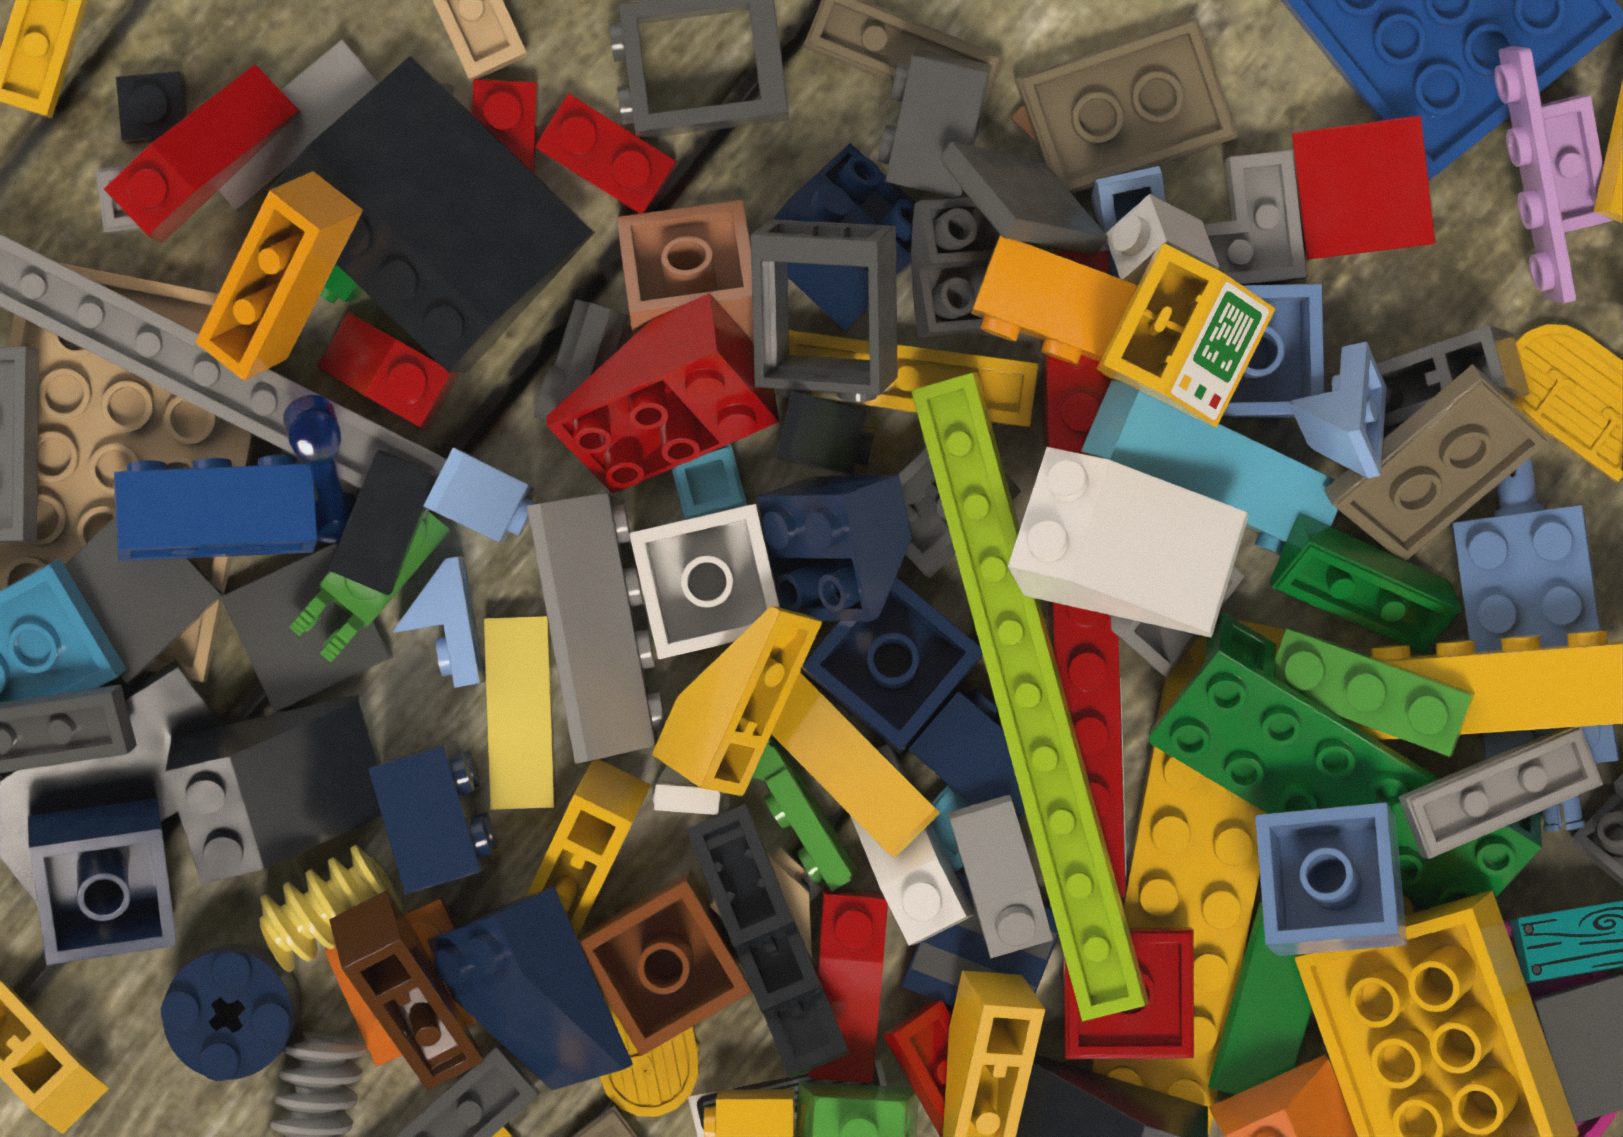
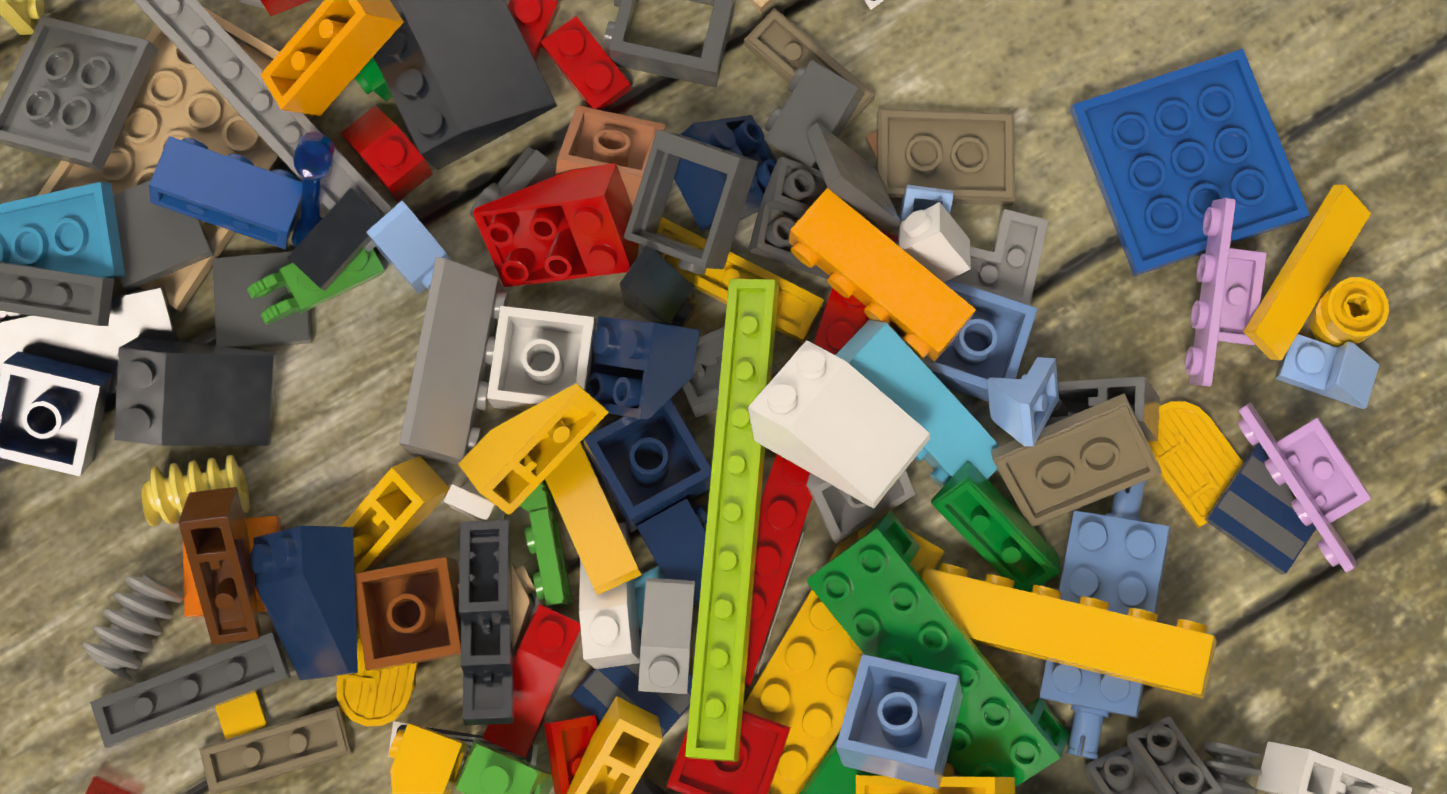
camera: 25 degrees right, 10 degrees down
dark blue brick [160,944,301,1081] -> none
dark blue brick [368,740,498,894] -> none
light blue slope [393,556,485,688] -> none
light yellow tile [484,616,556,810] -> none
medium azure tile [672,444,747,520] -> none
yellow slope [1097,243,1276,428] -> none
bright green plate [1274,627,1475,757] -> none
red tile [1292,115,1436,260] -> none
light grey tile [1399,726,1603,859] -> none

